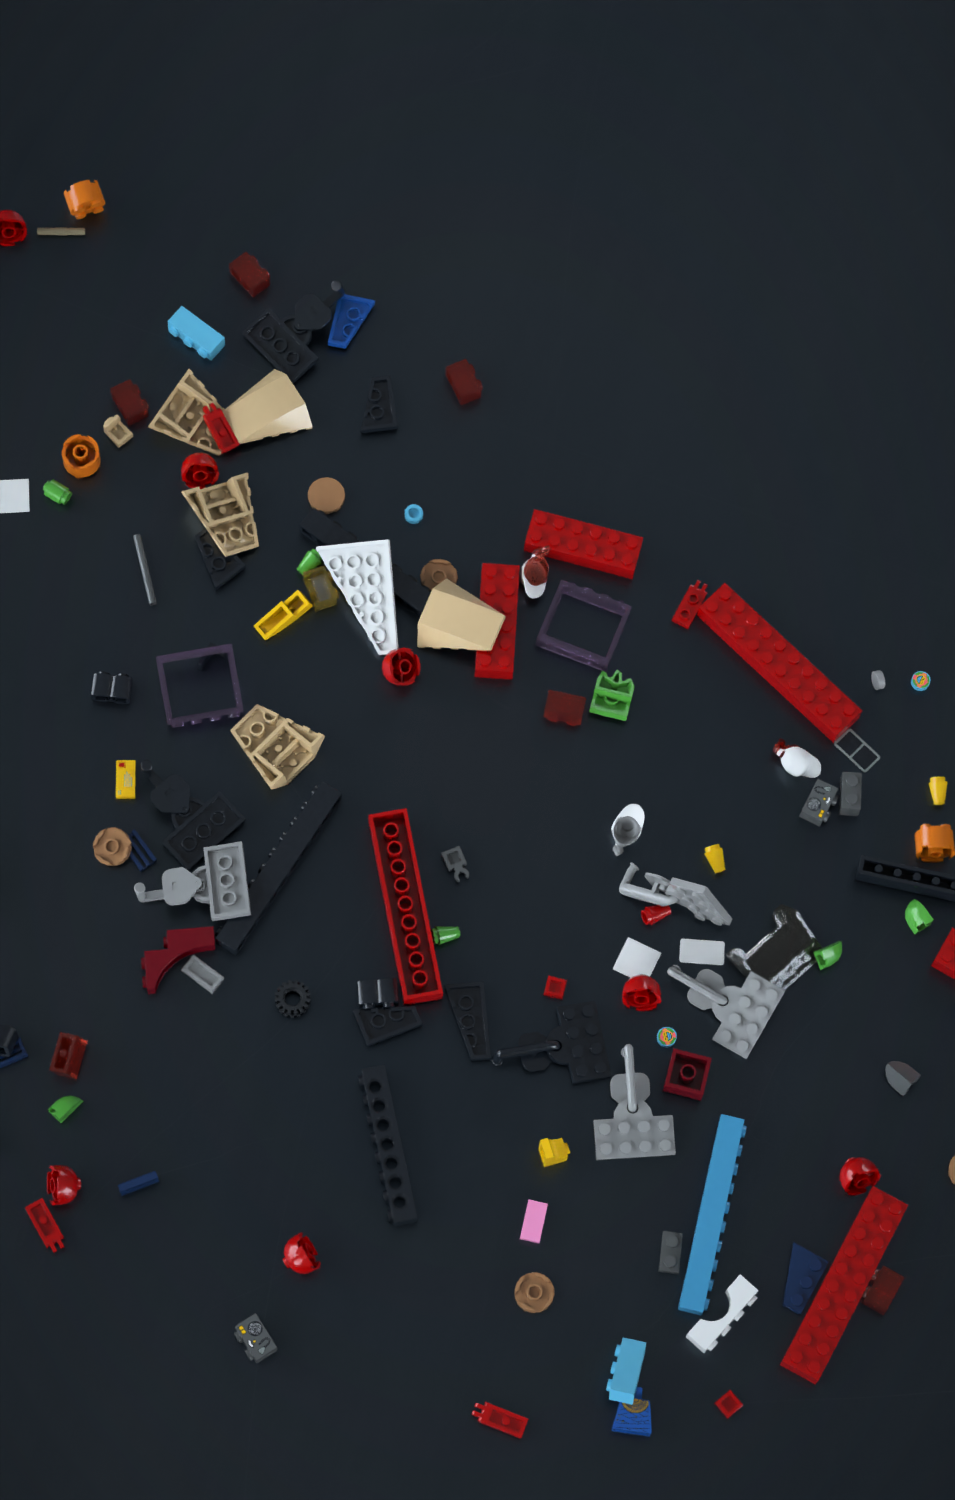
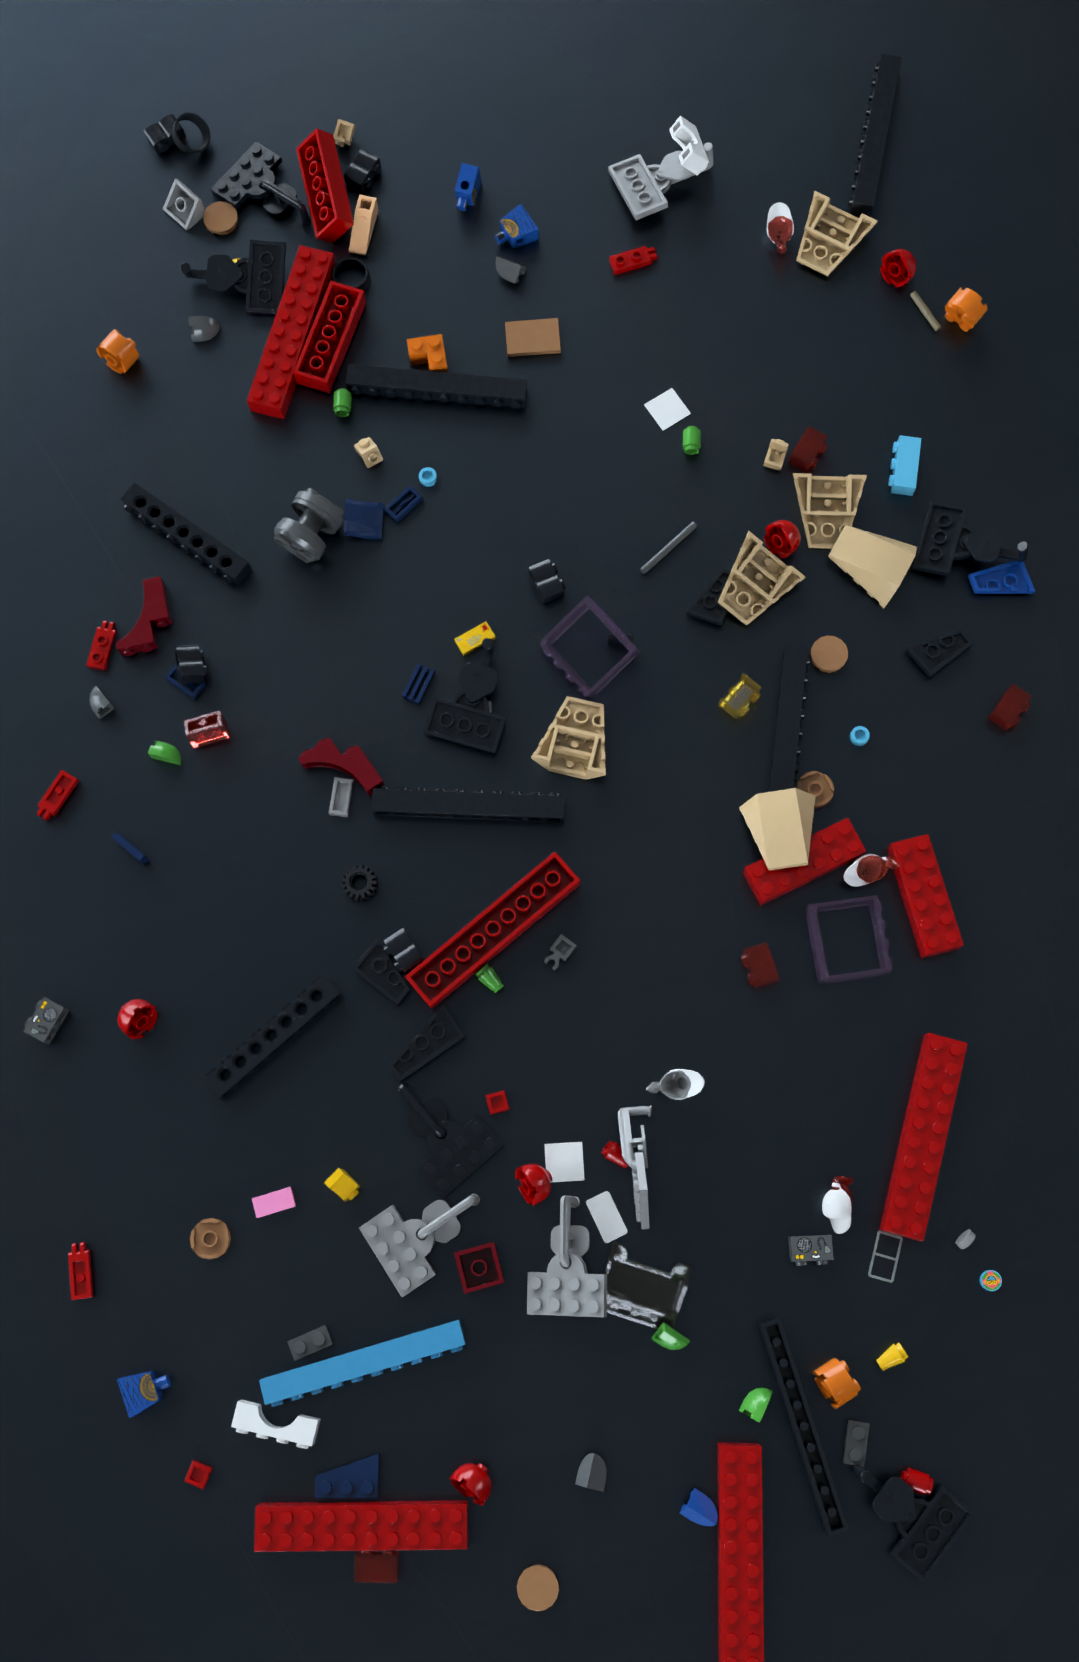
camera: 70 degrees right, 5 degrees up
red cylinder [47,1165,81,1205] -> none
orange brick [62,434,101,479] -> none
medium nougat tile [93,827,132,866] -> none
light grey plate [134,841,251,921] -> none
red hinge [202,403,240,454] -> none
clear red brick [229,252,270,297] -> none
yellow slope [254,590,313,640] -> none
bright green cone [296,549,323,576] -> none
white wing [316,539,398,655] -> none
red cylinder [382,648,420,686] -> none
bright green plate [589,670,635,721] -> none
medium azure brick [606,1337,646,1405] -> none
tile [657,1027,677,1048] -> none
red hinge [672,580,708,629] -> none
yellow cone [704,844,726,874] -> none
dark grey brick [839,772,862,816] -> none

